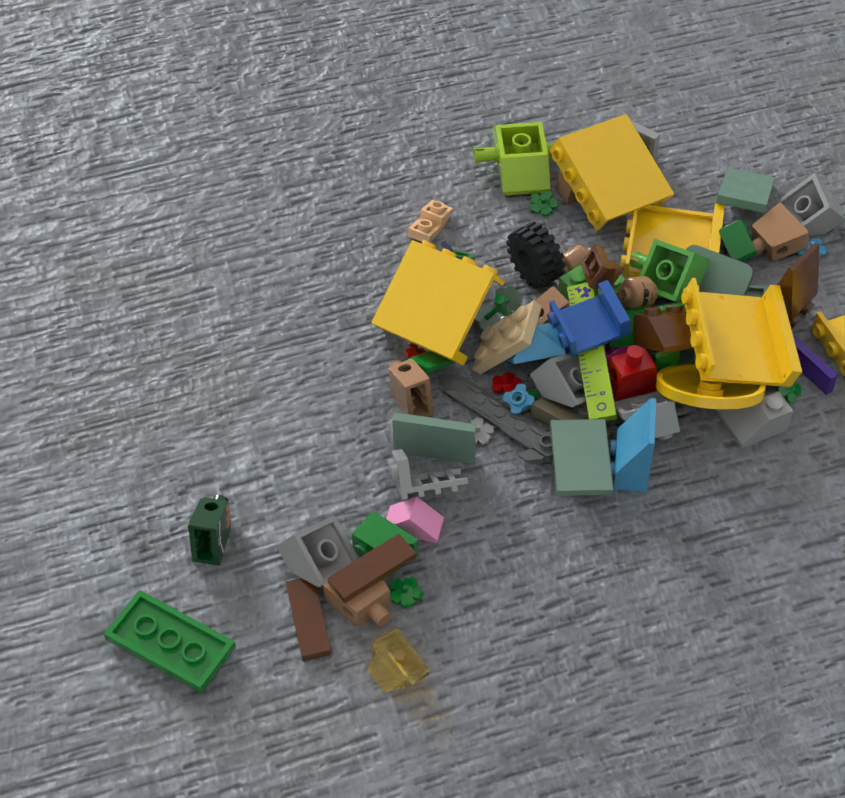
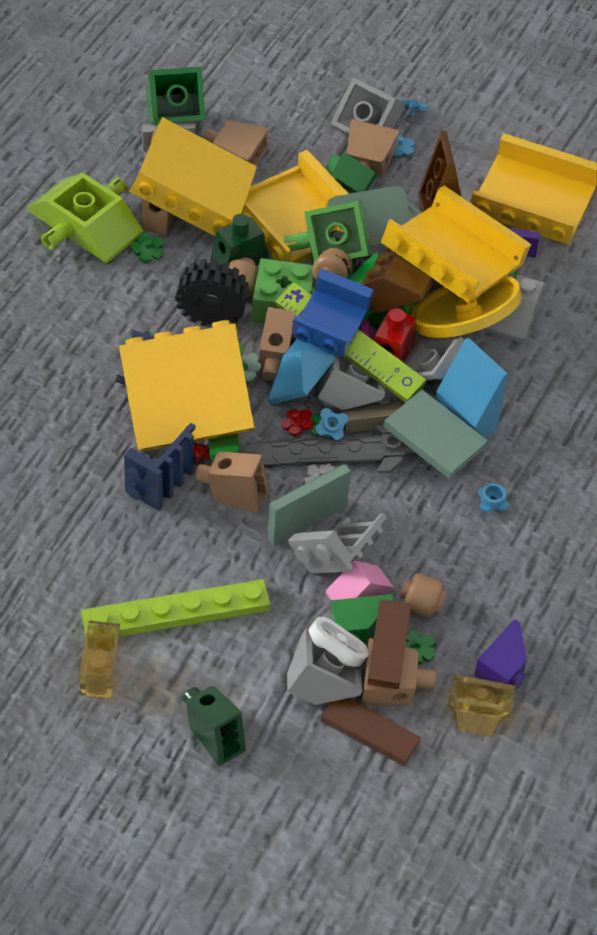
camera: 50 degrees left, 0 degrees up
green plate [104,590,236,693] -> none
light nougat slope [407,200,453,243] -> none
tan plate [472,300,542,375] -> none
reddish brown slope [581,244,624,289] -> none
sand green tile [716,167,774,213] -> none
none -> clear yellow slope [79,621,120,698]
none -> lime plate [81,579,270,642]
none -> dark blue plate [124,423,196,511]
none -> green slope [146,66,206,124]
none -> medium nougat torso [203,120,268,166]
none -> dark green torso [210,214,269,266]
none -> white plate [309,617,369,667]
none -> medium nougat head [399,573,447,618]
none -> dark purple slope [474,619,527,697]
none -> dark azure plate [477,483,509,512]

